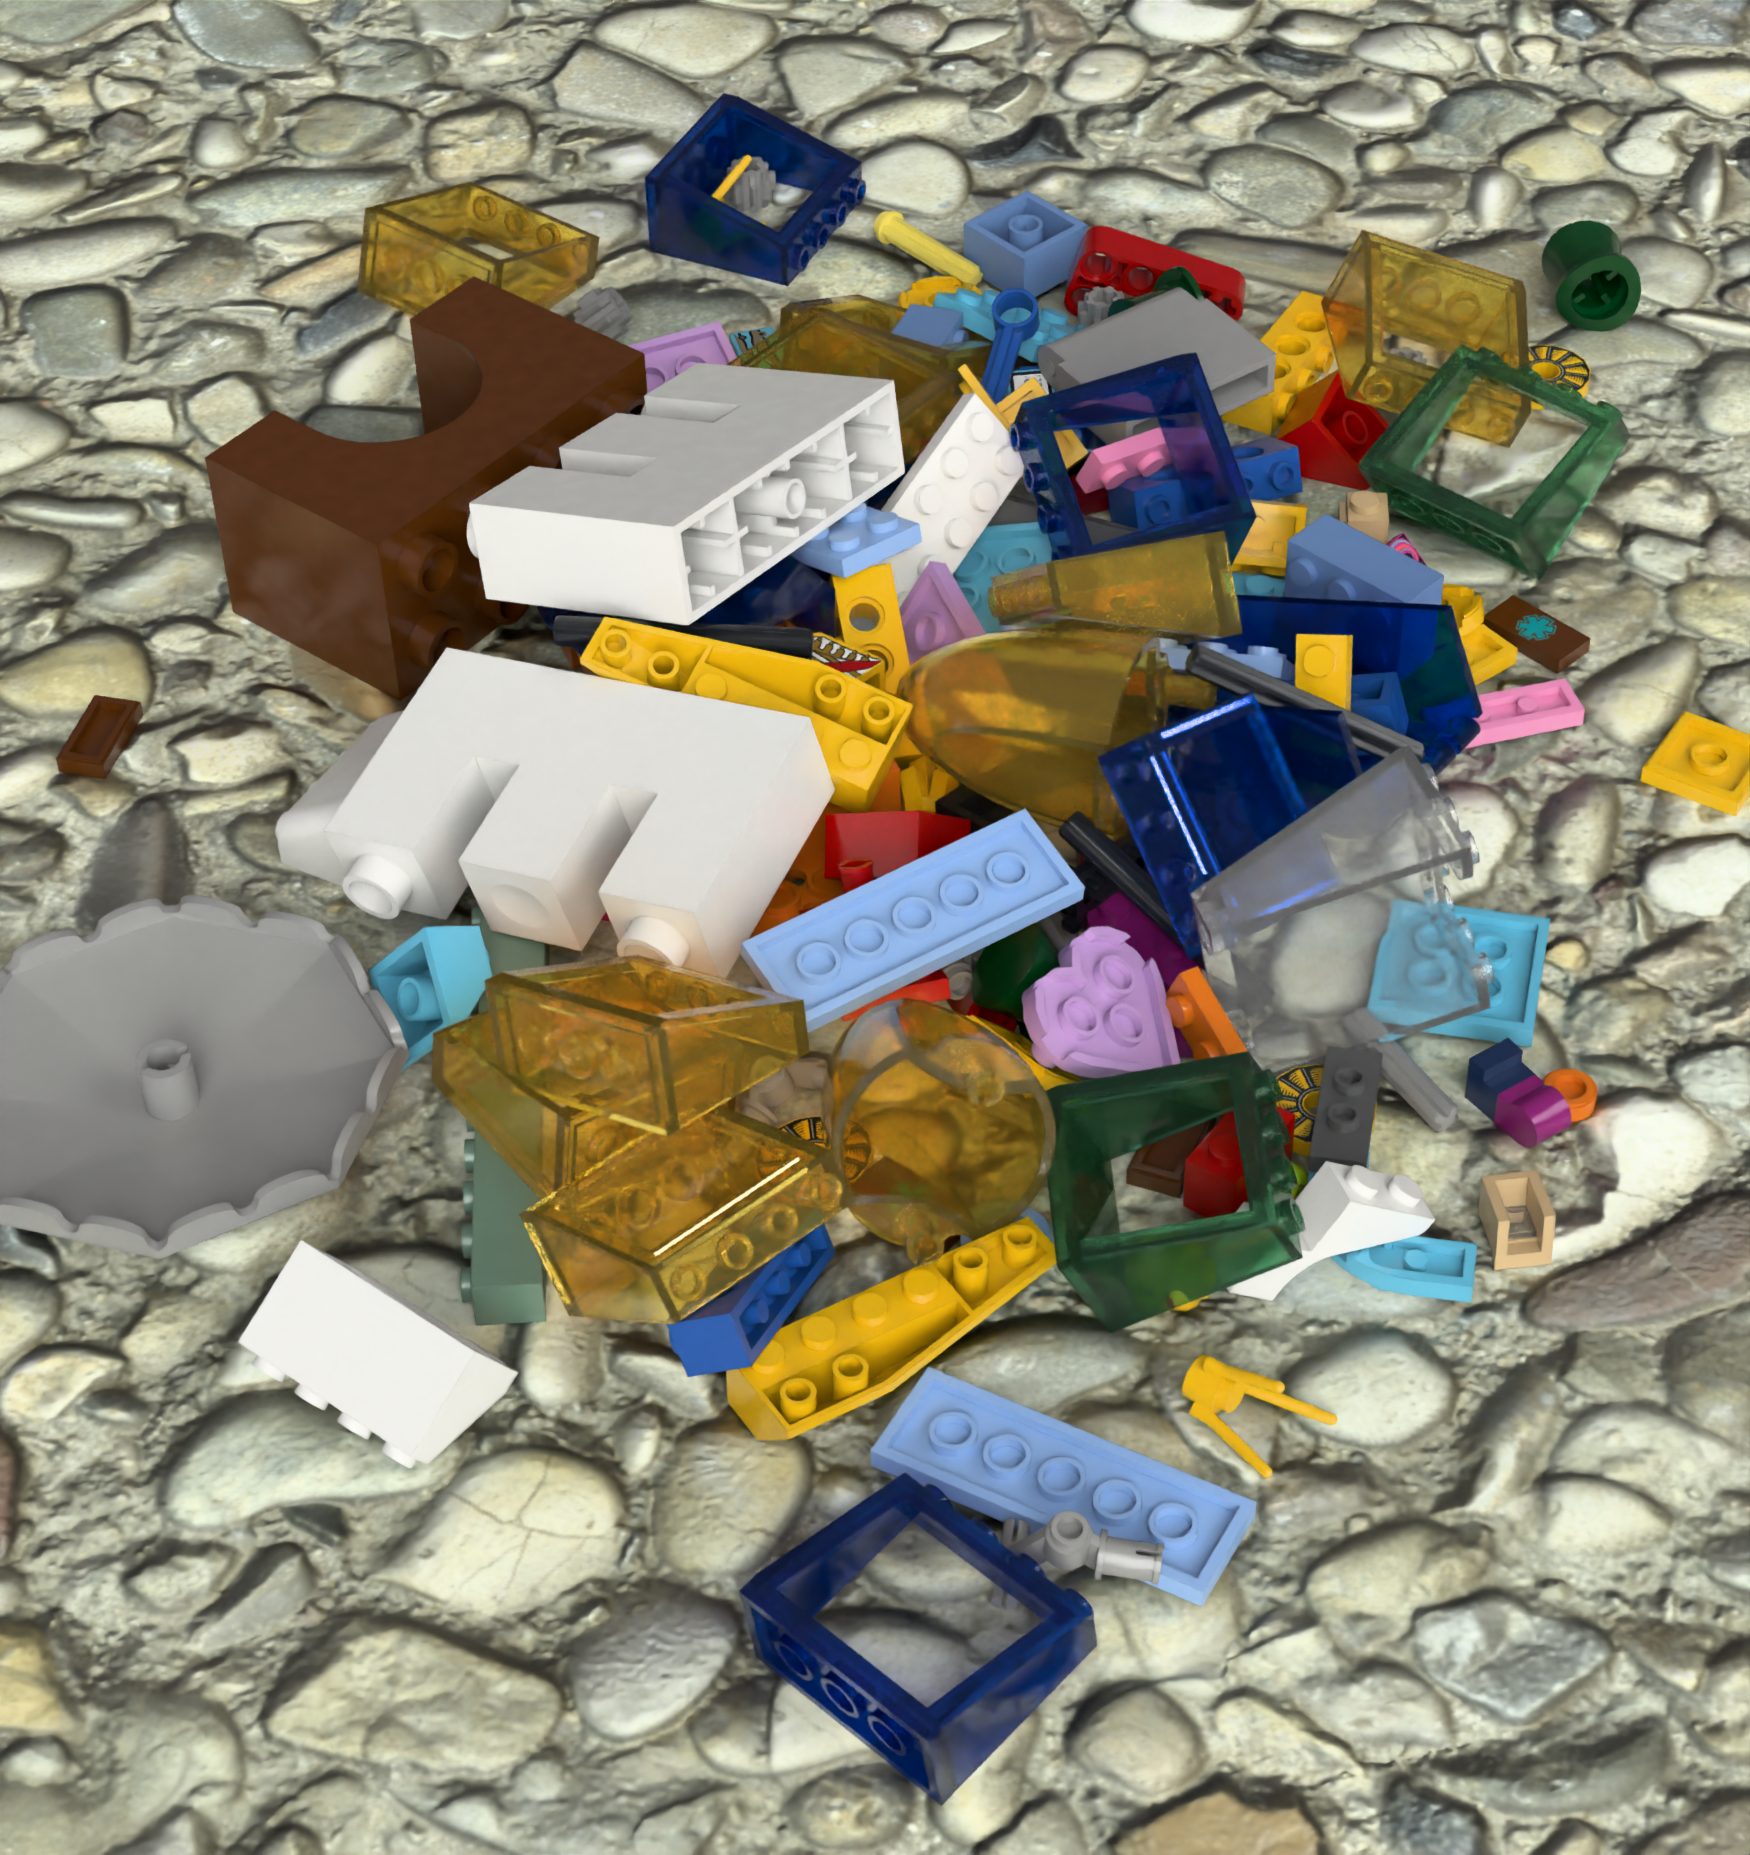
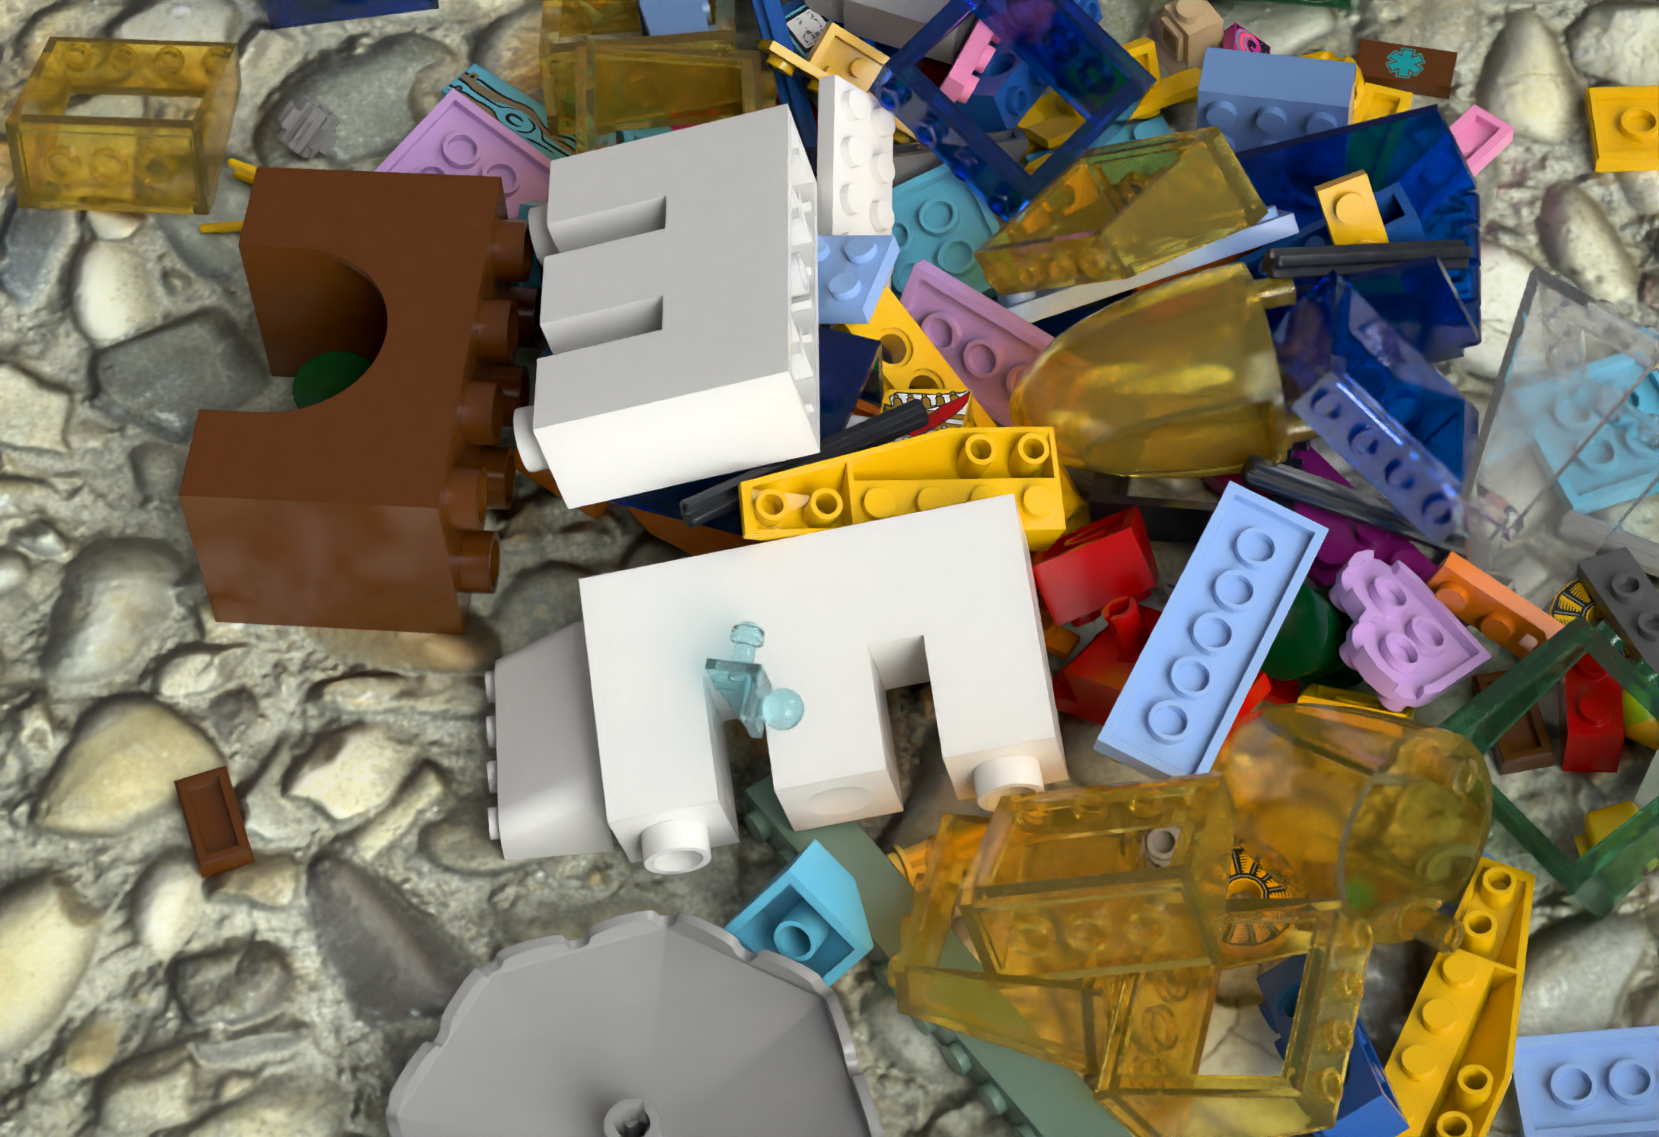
camera: 30 degrees left, 10 degrees up
none -> clear light blue piece [705,621,804,739]

